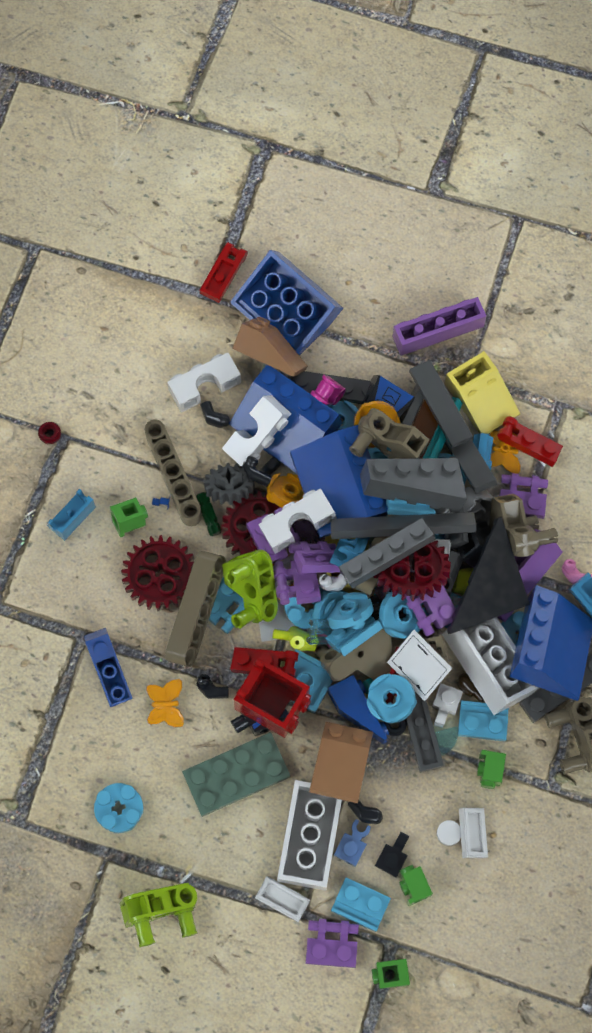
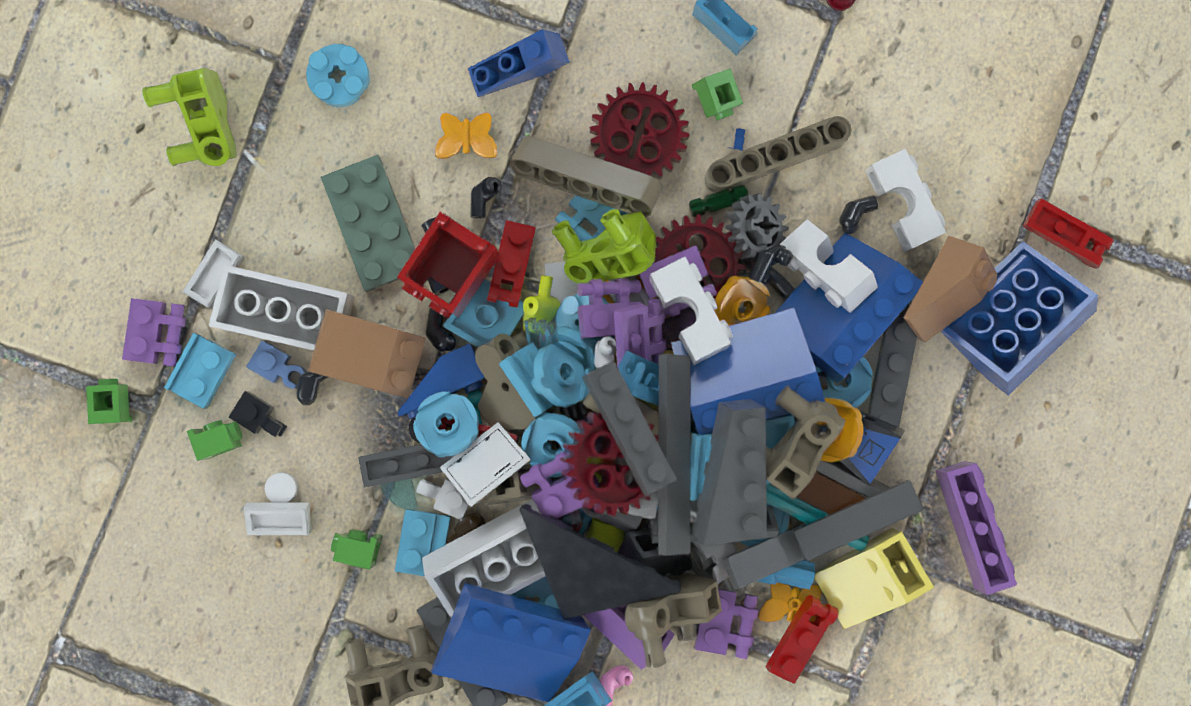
camera: 85 degrees right, 15 degrees up
dark pink piece [310,374,346,405] -> none
none -> black arm [426,308,456,352]

